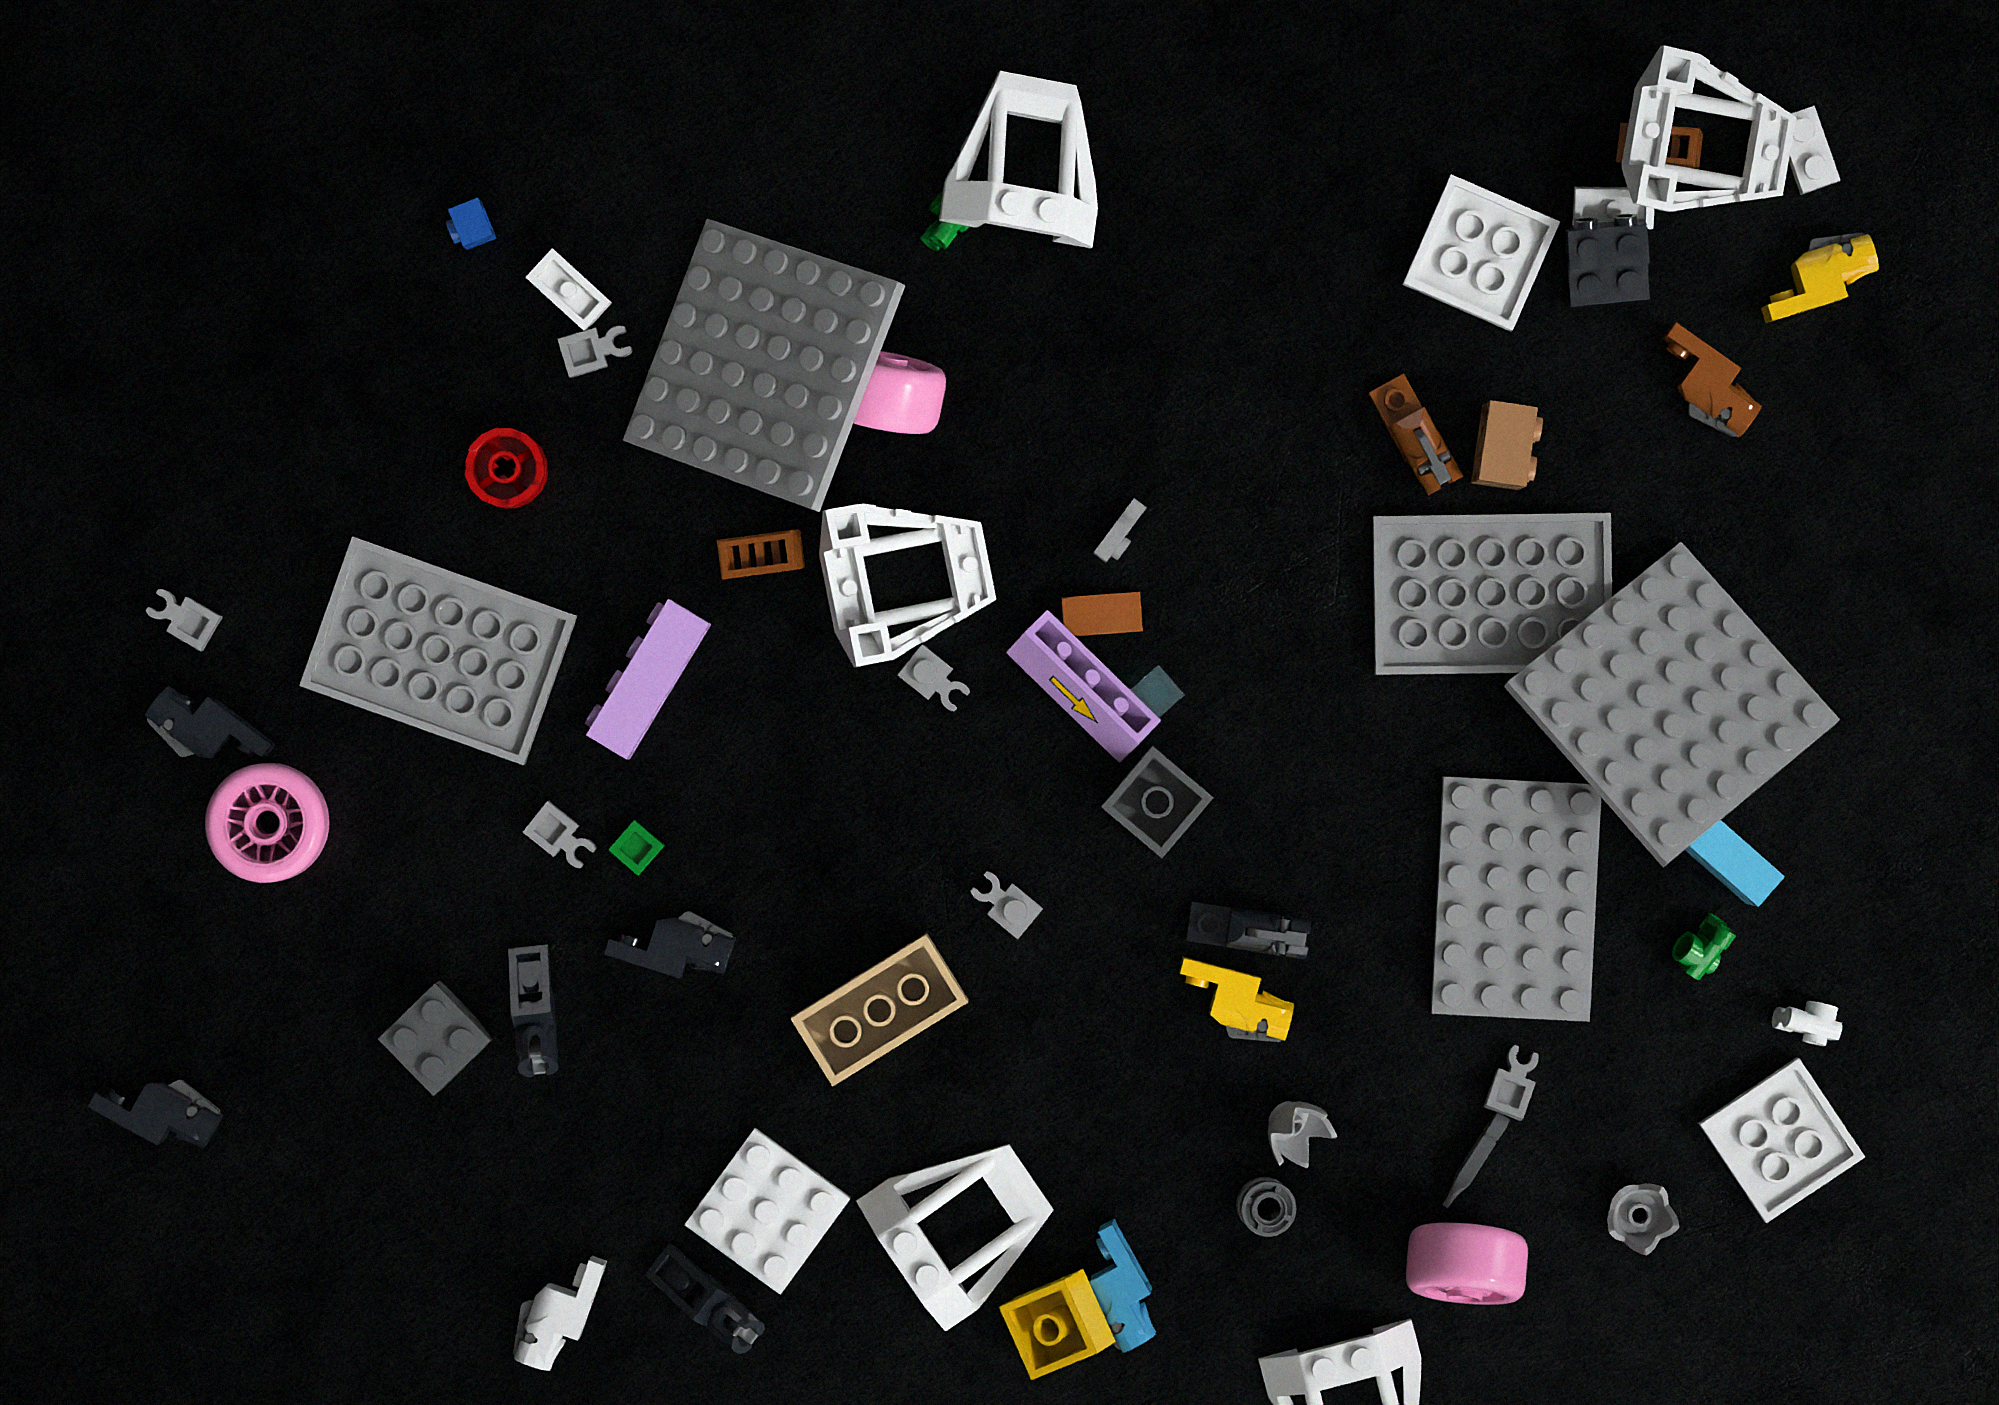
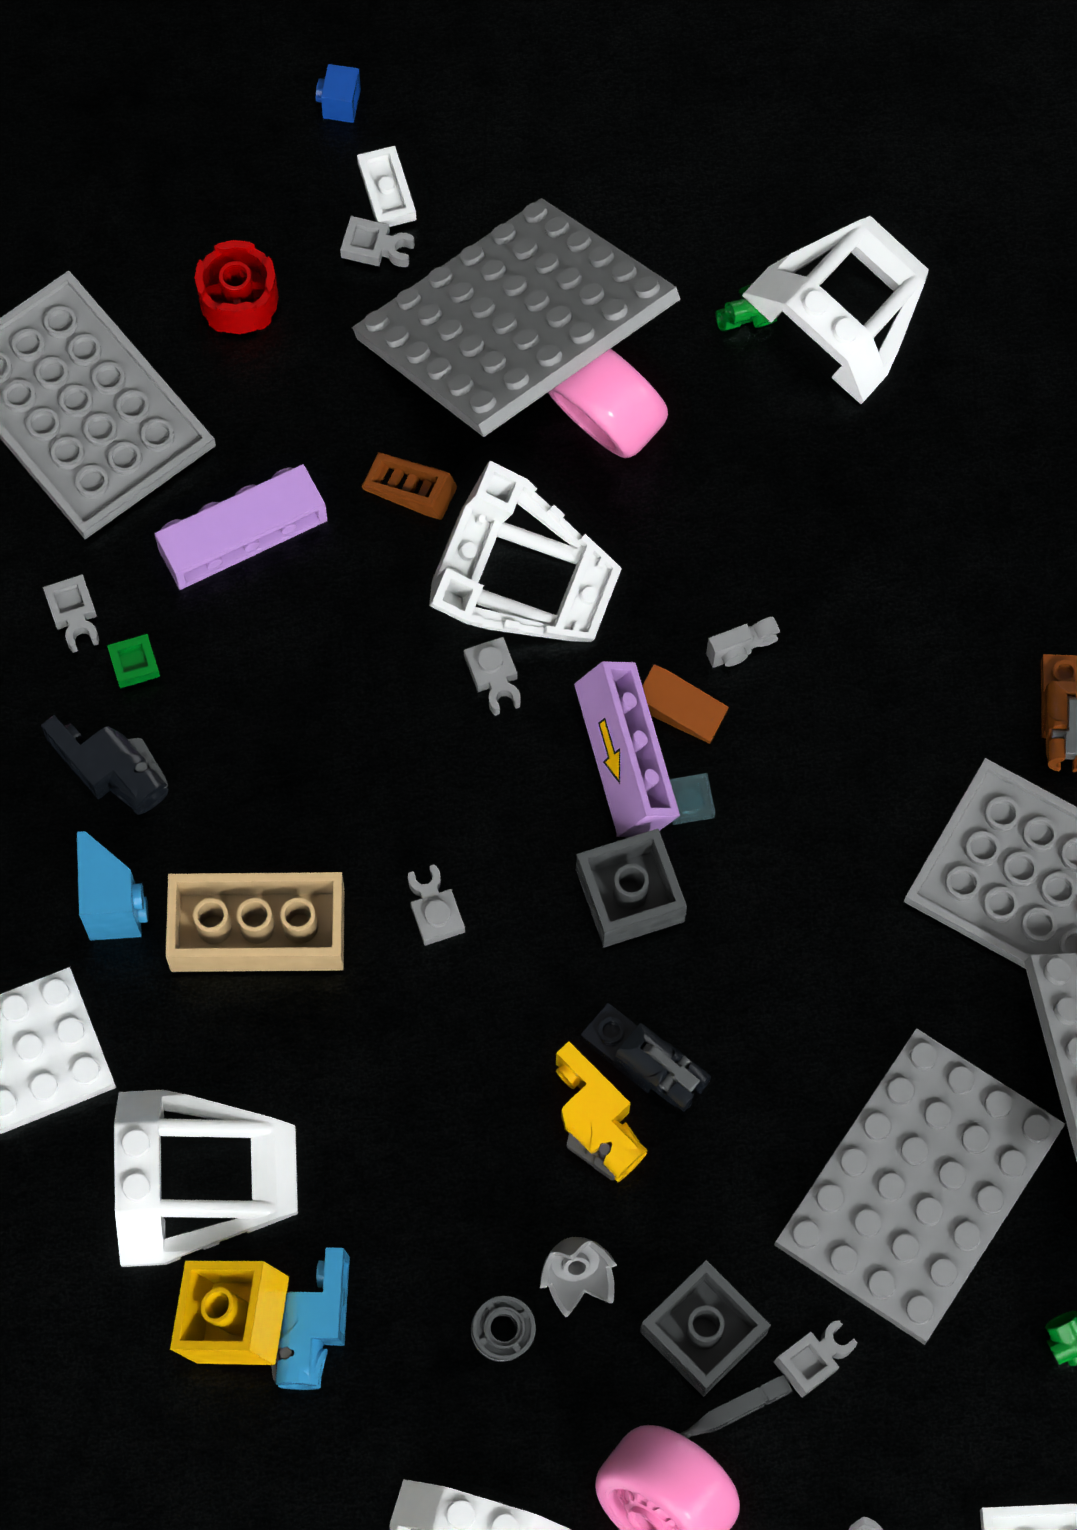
camera: 25 degrees right, 20 degrees down
none -> dark azure slope [77,831,149,941]
none -> dark grey brick [640,1260,770,1397]

